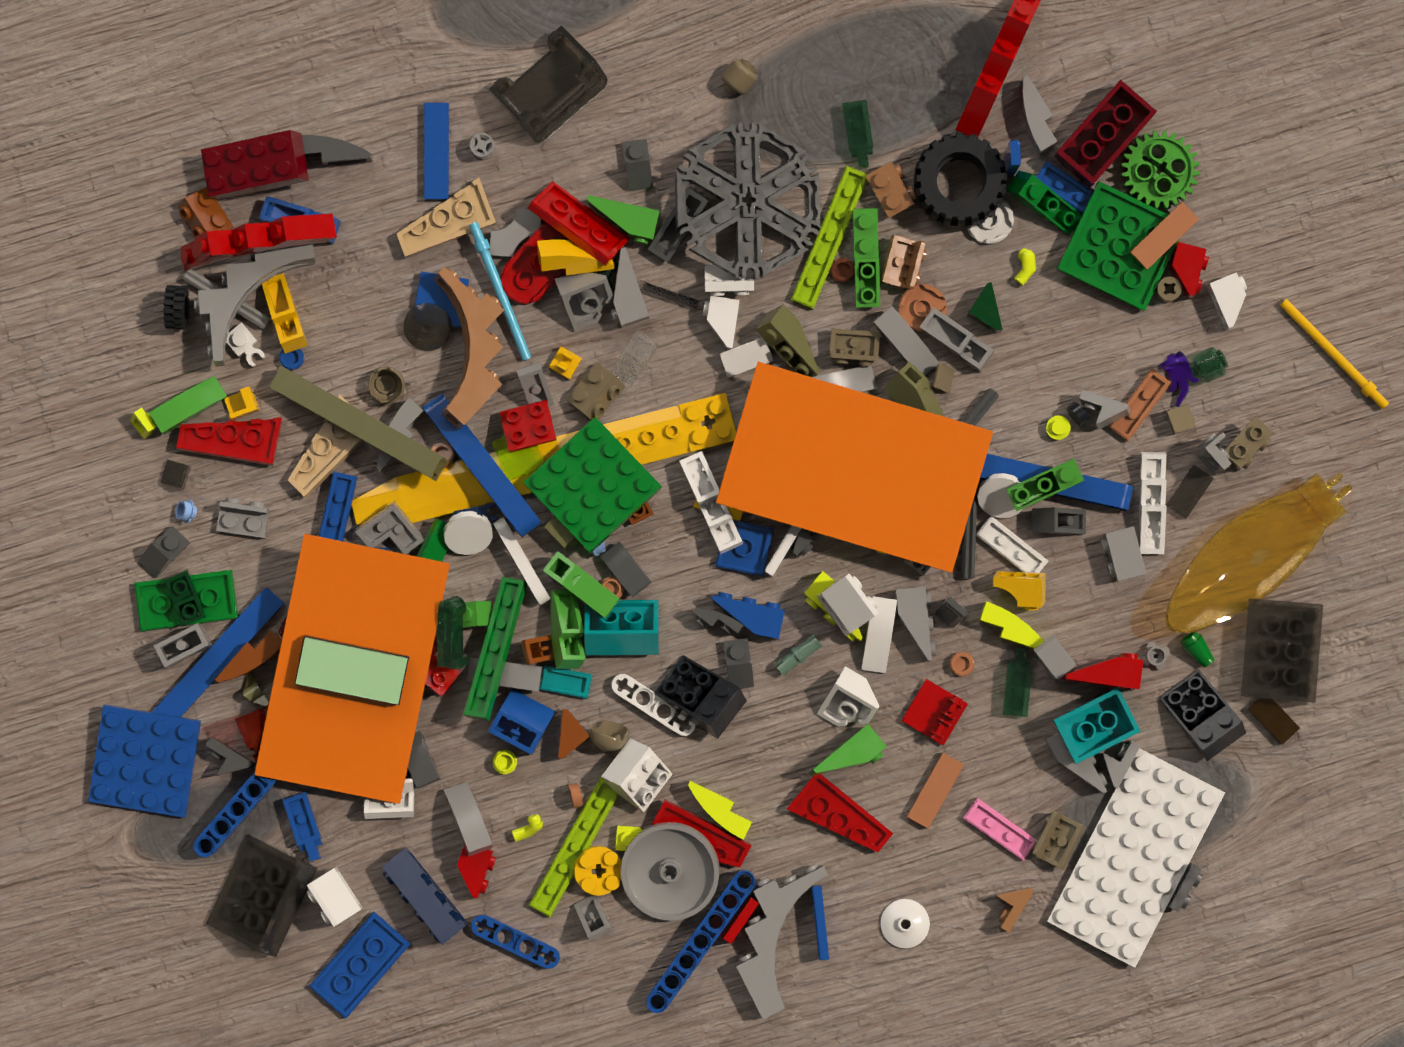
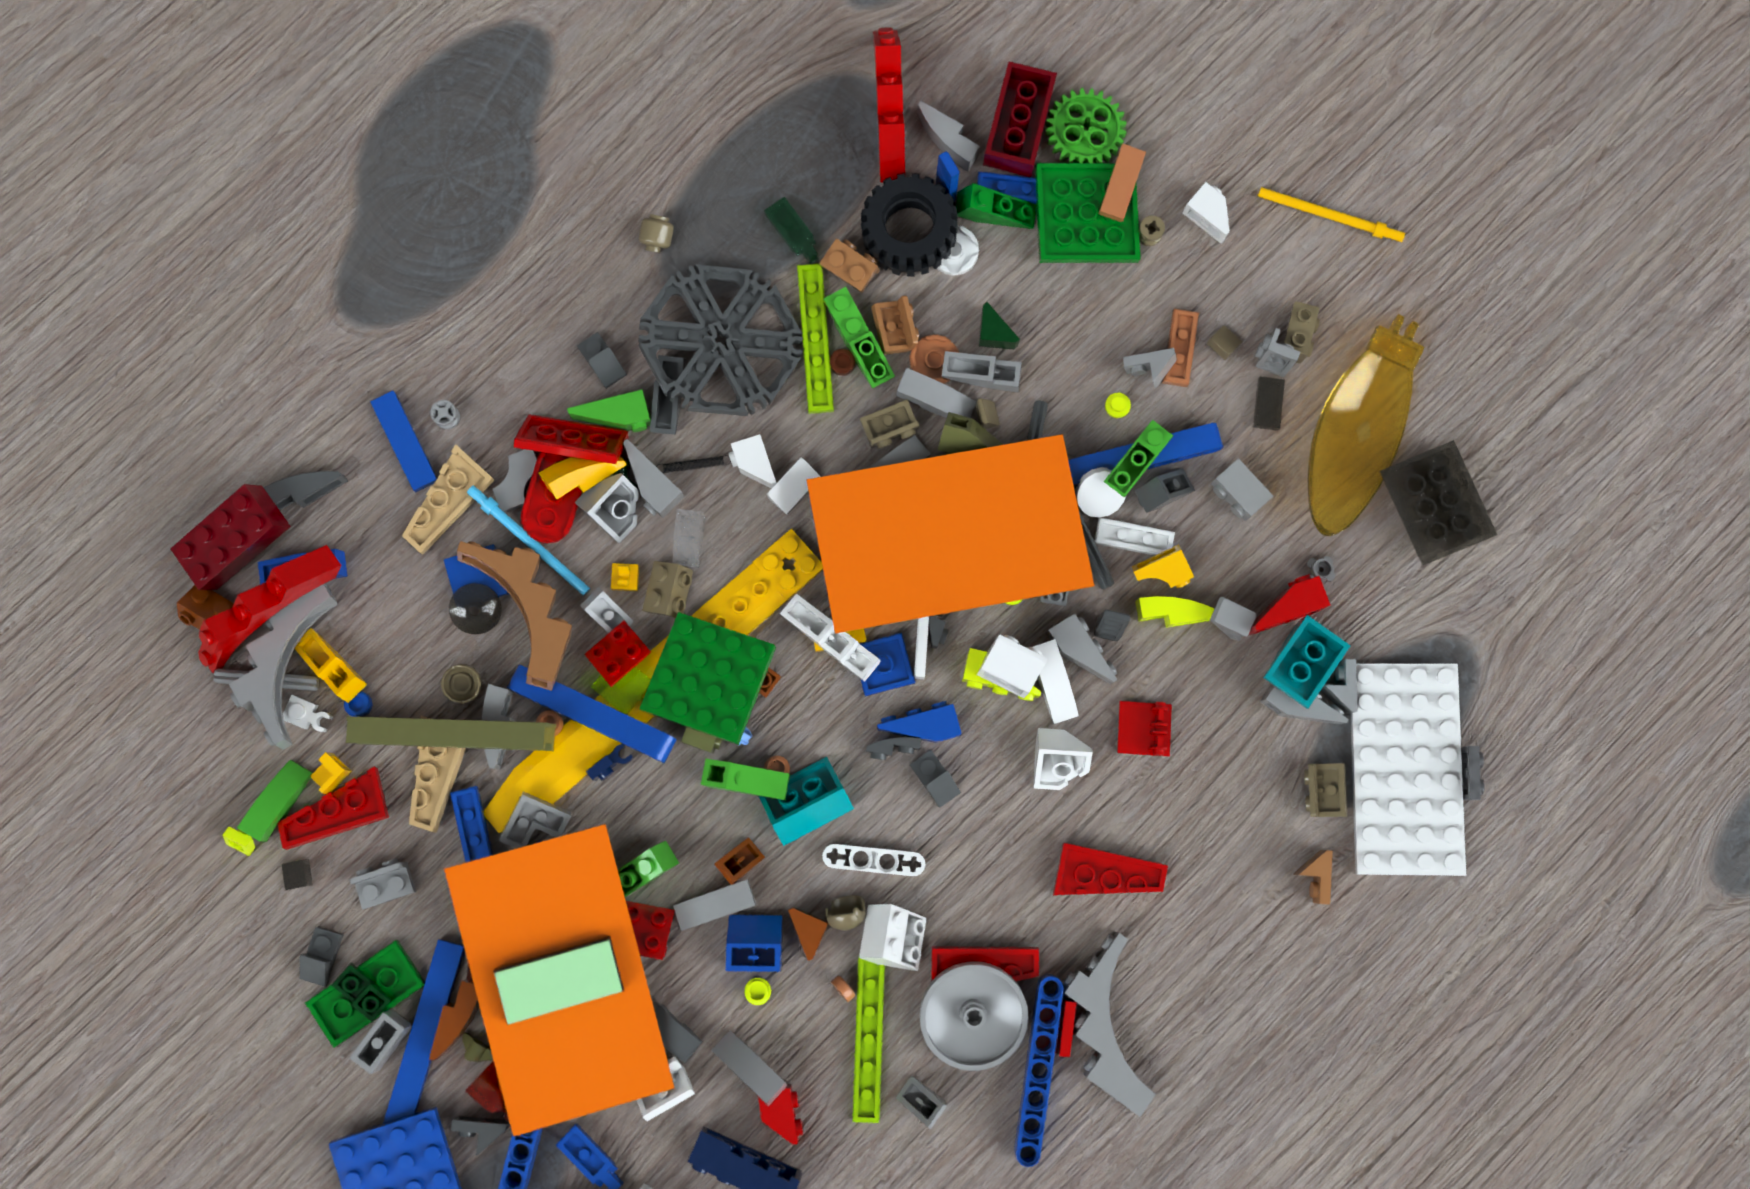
camera: 30 degrees left, 5 degrees down
black tyre [163,285,190,330] -> none
light blue plate [175,500,197,523] -> none
green tile [417,518,448,562] -> none
clear green leg [437,596,470,670] -> none
white tile [444,511,493,555] -> none
green plate [463,577,527,721] -> none
blue beam [471,914,560,969] -> none
clear smoke windscreen [489,25,608,143] -> none
white beam [493,517,551,605] -> none
neon yellow arm [512,814,543,842] -> none
teal tile [540,665,593,698] -> none
bright green slope [550,590,586,669] -> none
yellow plate [573,845,622,896] -> none
dark grey slope [600,542,652,597] -> none
neon yellow plate [615,825,642,851] -> none
black slope [654,655,747,739] -> none
neon yellow slope [688,781,752,840] -> none
white bracket [705,264,754,296] -> none
olive slope [756,304,820,377] -> none
sand green pin [774,634,822,676] -> none
bright green slope [808,724,887,776] -> none
blue tile [811,885,829,960] -> none
white dish [880,899,930,948] -> none
nougat tile [907,752,964,829] -> none
nougat tile [949,652,974,676] -> none
bright pink tile [963,798,1036,861] -> none
clear green hinge [1002,648,1032,717] -> none
neon yellow arm [1014,248,1036,286] -> none
black tile [1066,402,1089,426] -> none
white slope [1139,452,1167,554] -> none
dark purple piece [1157,351,1200,407] -> none
black slope [1160,669,1246,761] -> none
red slope [1169,242,1209,299] -> none
green cone [1180,630,1215,668] -> none
clear green head [1190,347,1229,383] -> none
dark brown tile [1248,692,1300,745] -> none

